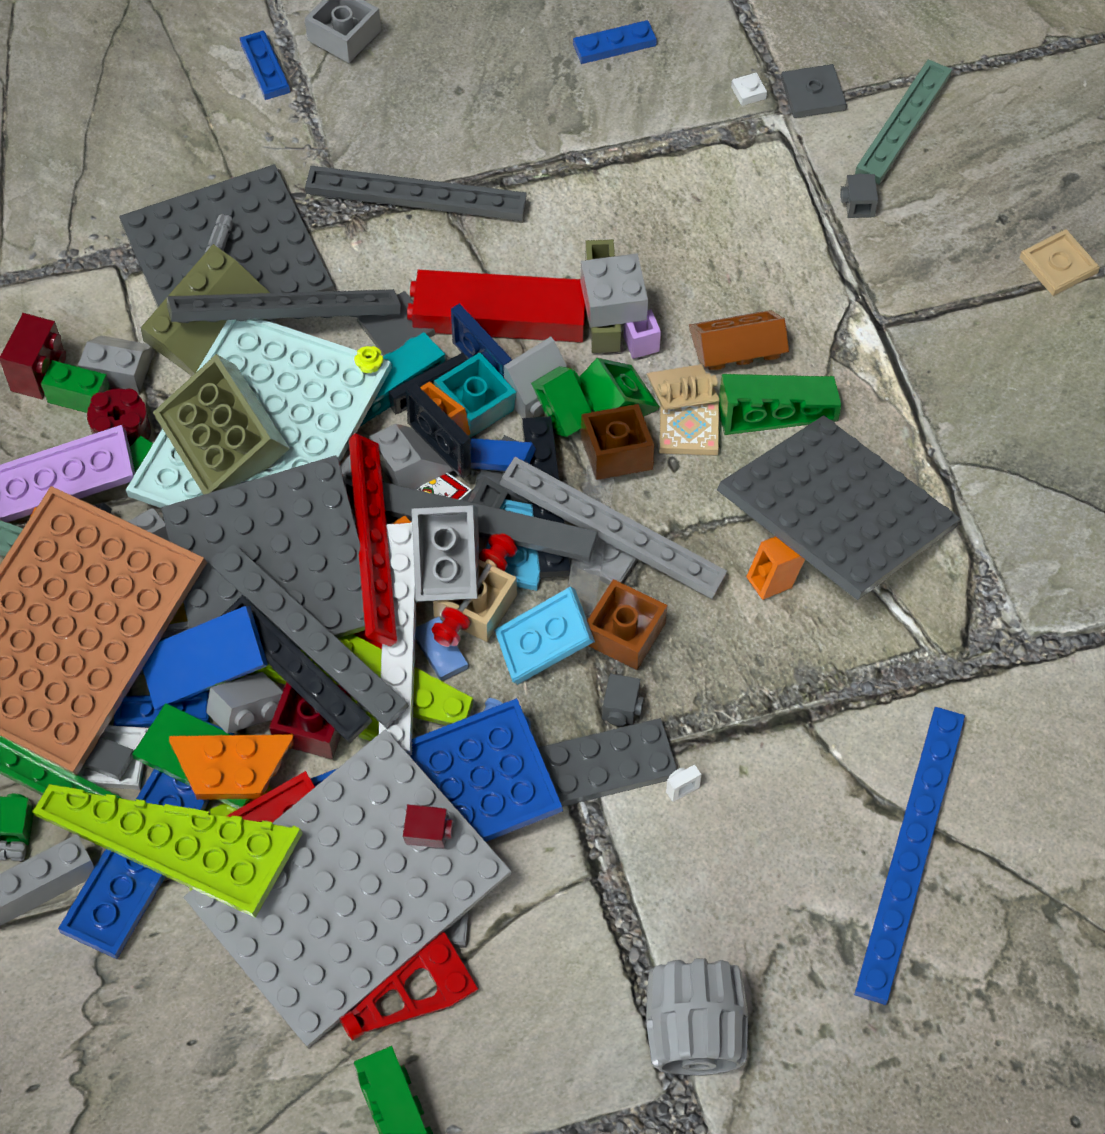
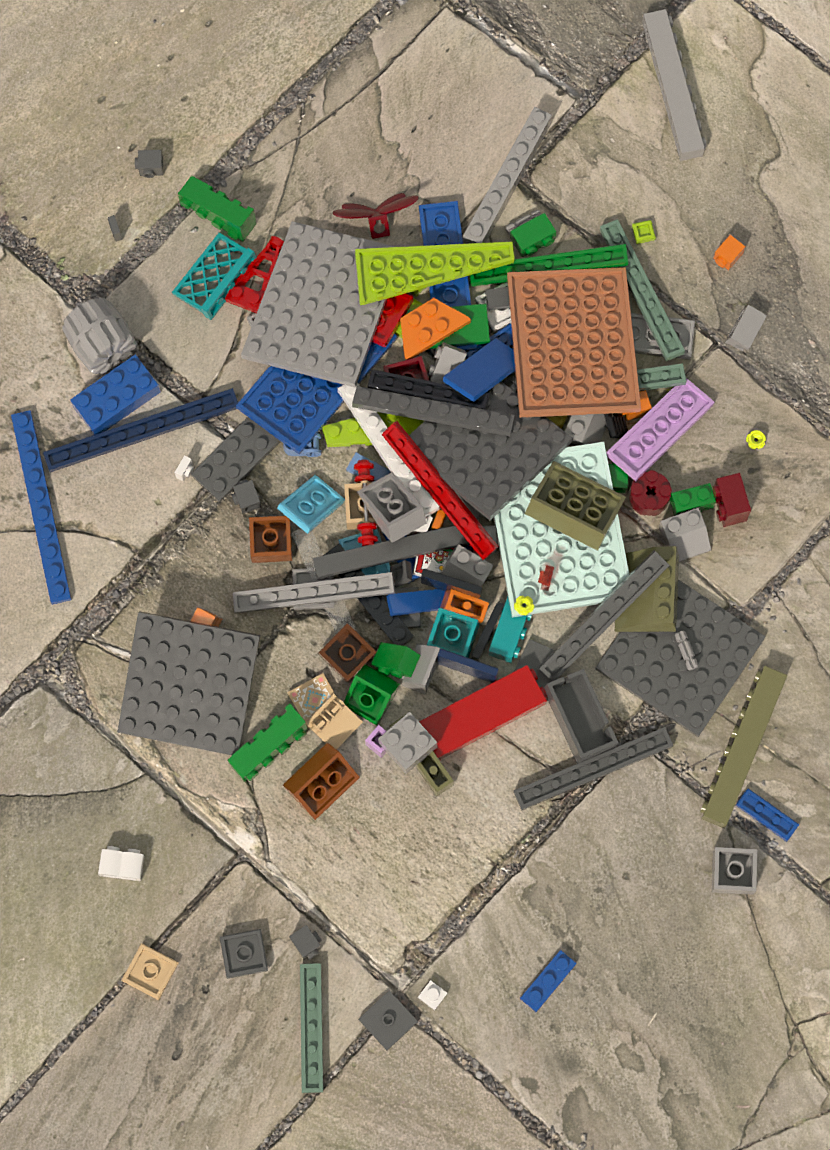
camera: 150 degrees right, 15 degrees up
dark red brick [403,804,454,849] -> none
none -> dark blue plate [43,388,238,473]
none -> blue brick [70,354,161,435]
none -> white brick [98,846,145,881]
none -> teal fence [172,233,257,320]
none -> dark grey plate [220,929,268,979]
none -> dark red piece [333,193,419,239]
none -> clear red plate [538,565,554,591]
none -> dark grey piece [544,669,618,764]
none -> olive brick [700,666,787,829]

